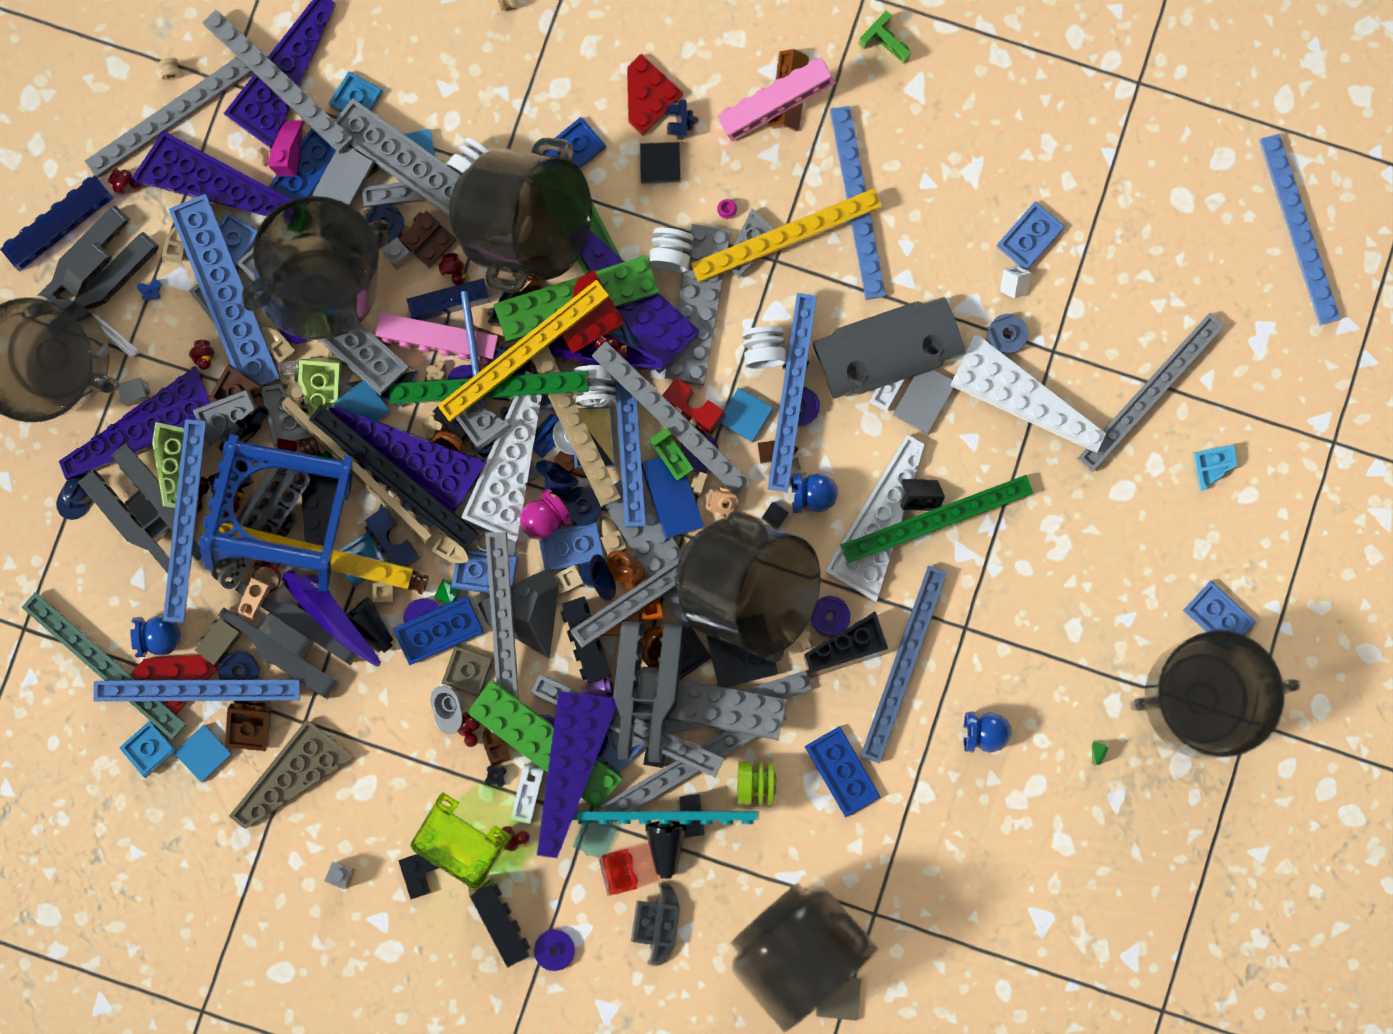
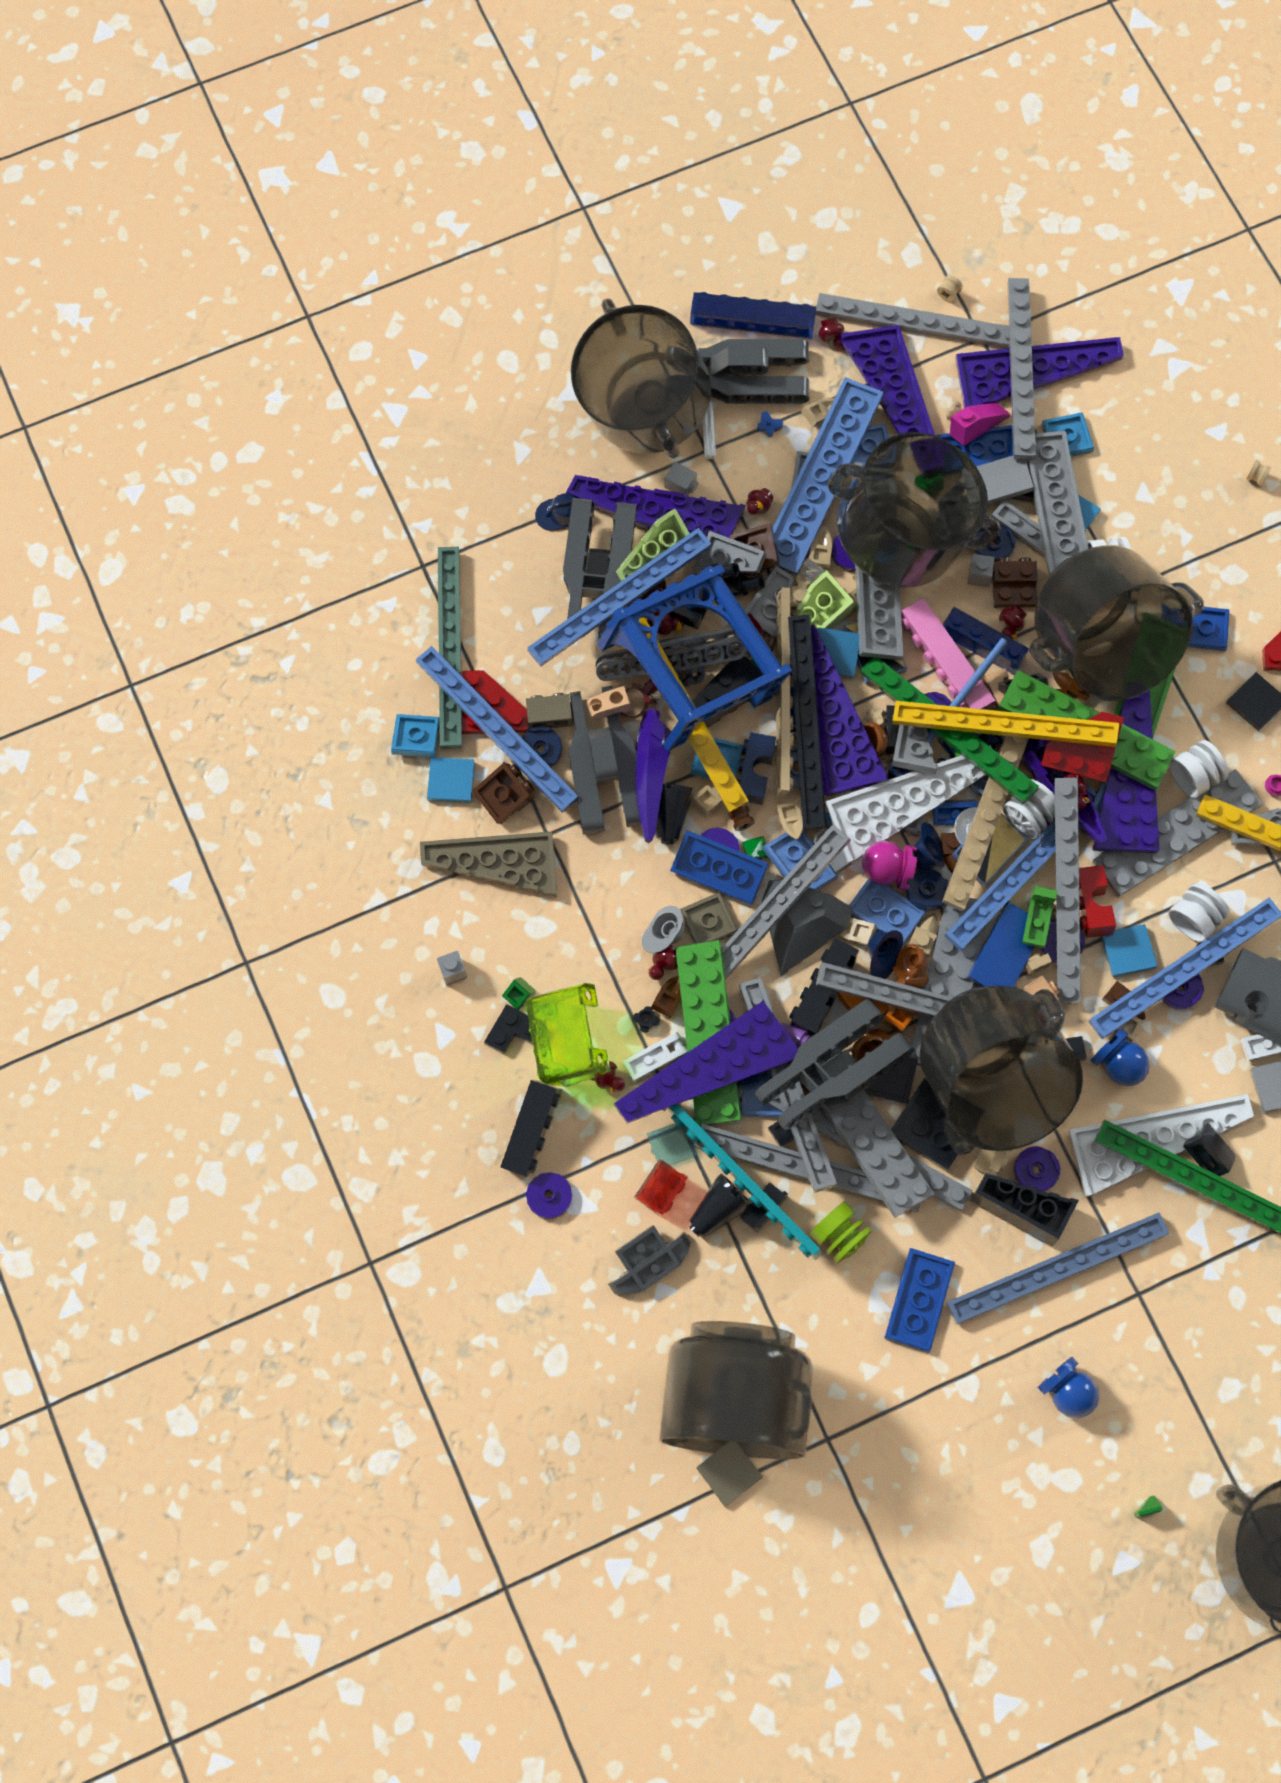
camera: 50 degrees right, 10 degrees down
blue tile [130,615,181,658] -> none
tan piece [426,361,446,381] -> none
none -> green slope [502,977,536,1010]

